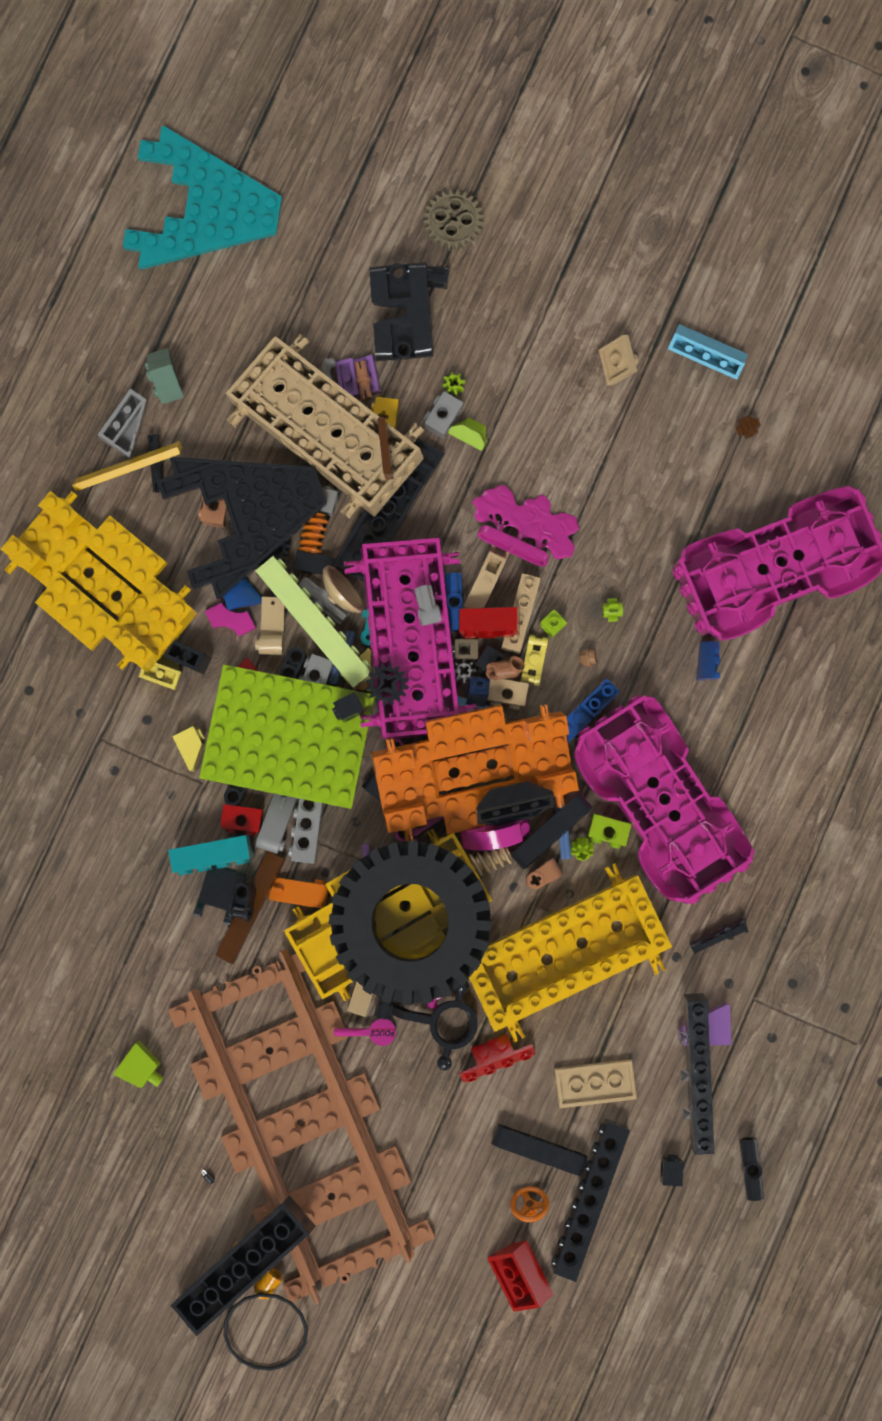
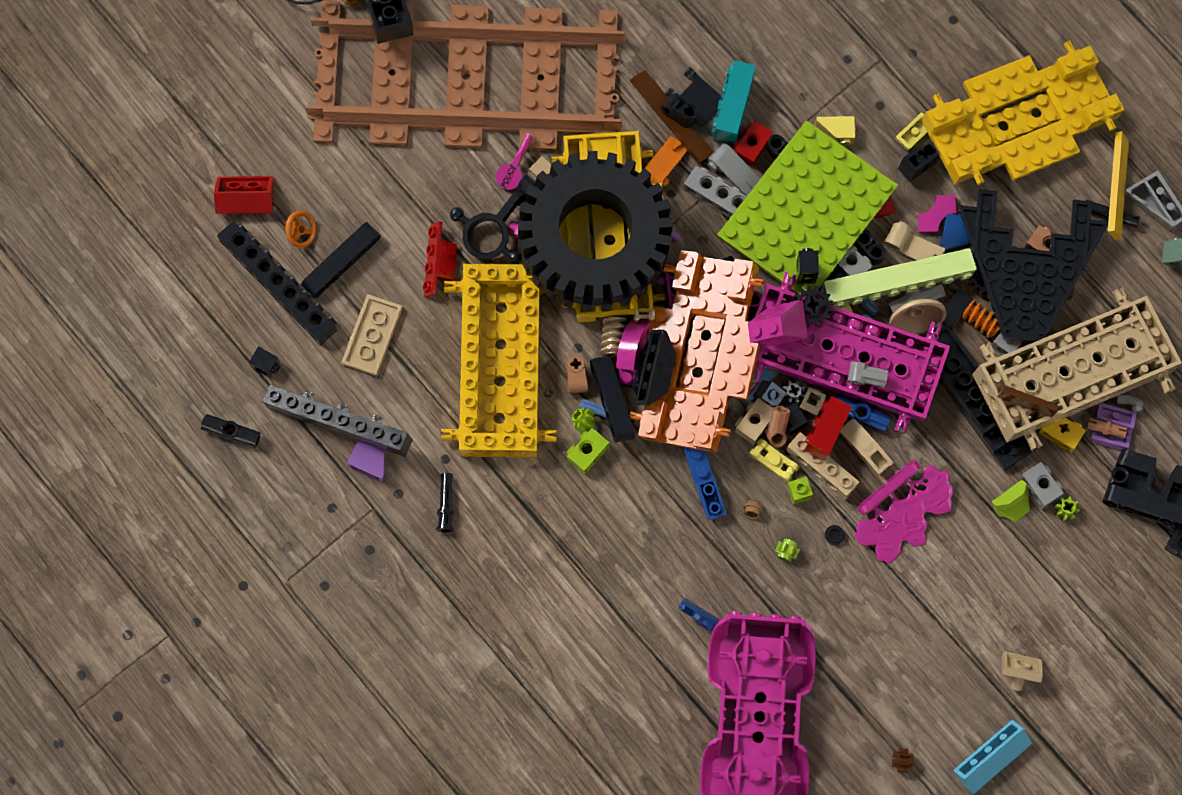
camera: 115 degrees right, 10 degrees down
dark pink piece [575,695,754,905] -> none
none -> tan piece [633,309,655,322]
none -> dark pink slope [748,300,808,346]
none -> black tile [825,525,844,545]

